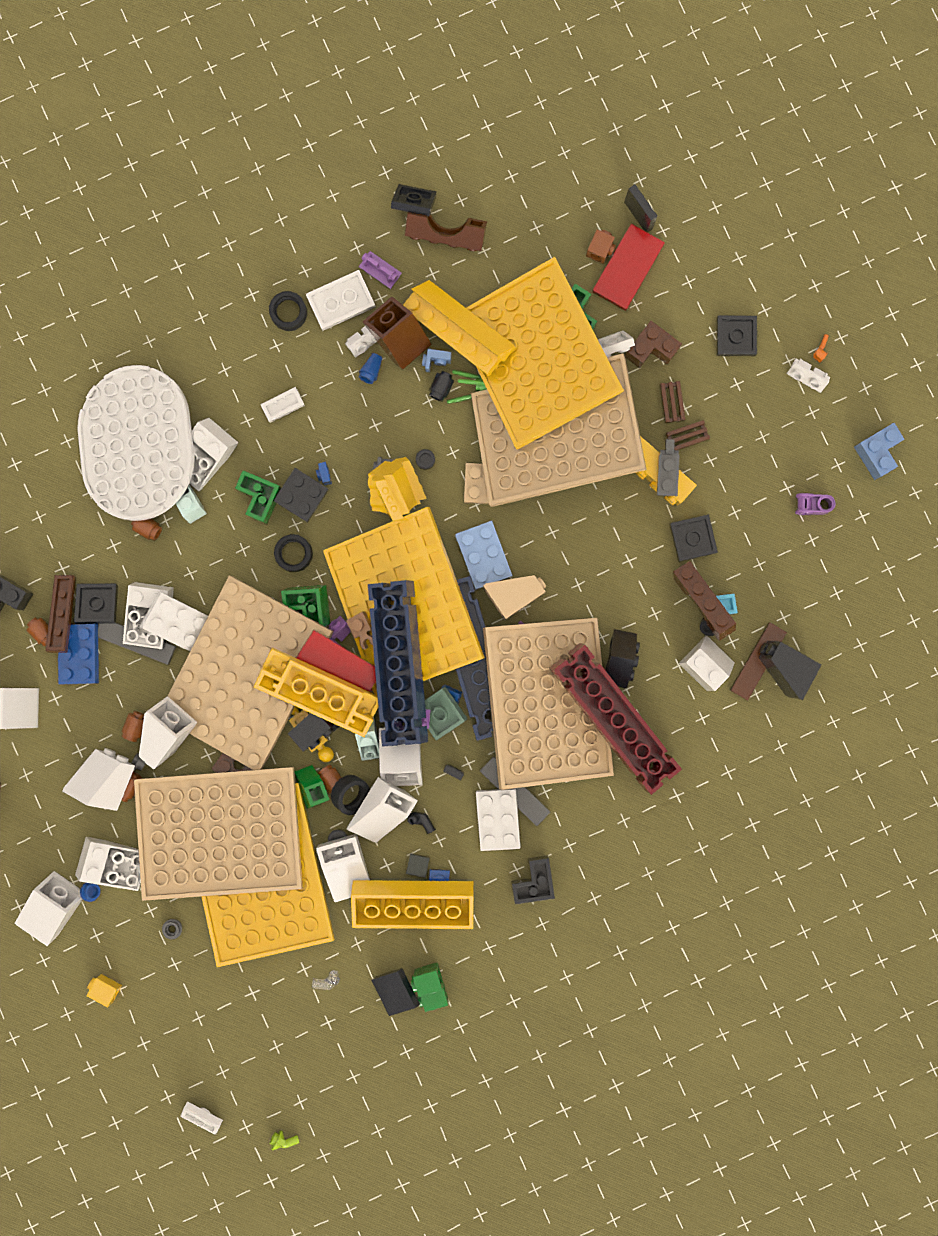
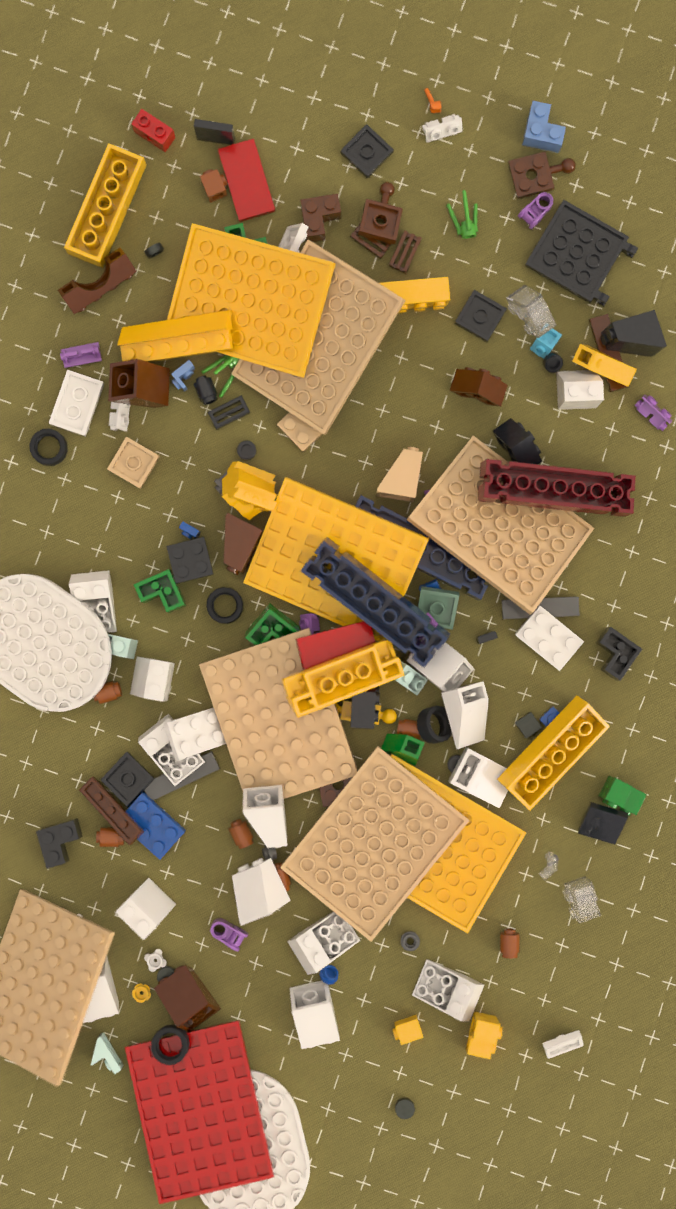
camera: 50 degrees left, 0 degrees up
white plate [260,387,305,423] -> none
lime plate [269,1130,299,1150] -> none
medium nougat plate [346,612,373,649] -> none
blue cone [359,353,383,384] -> none
black tile [391,184,437,216] -> none
black arm [407,812,436,834] -> none
light blue plate [455,521,512,590] -> none
dark grey hinge [657,439,680,496] -> none
reddish brown arch [673,561,736,641] -> none
none -> yellow brick [64,143,147,268]
none -> tan plate [107,437,160,489]
none -> white slope [130,657,175,701]
none -> red brick [131,109,176,152]
none -> pearl dark grey tile [144,242,164,258]
none -> black tile [208,395,250,430]
none -> medium lavender piece [211,918,249,952]
none -> reddish brown slope [224,513,263,575]
none -> reddish brown plate [358,182,403,244]
none -> pearl dark grey tile [395,1098,415,1119]
none -> white slope [412,959,484,1021]
none -> bright green plant [446,190,478,239]
none -> reddish brown brick [450,367,508,407]
none -> yellow brick [466,1011,503,1059]
none -> dark orange brick [500,928,520,958]
none -> clear brick [506,285,557,338]
none -> reddish brown plate [508,151,576,199]
none -> black plate [525,200,638,307]
none -> clear brick [562,876,601,924]
none -> yellow slope [572,344,637,387]
none -> medium lavender hinge [635,394,672,431]

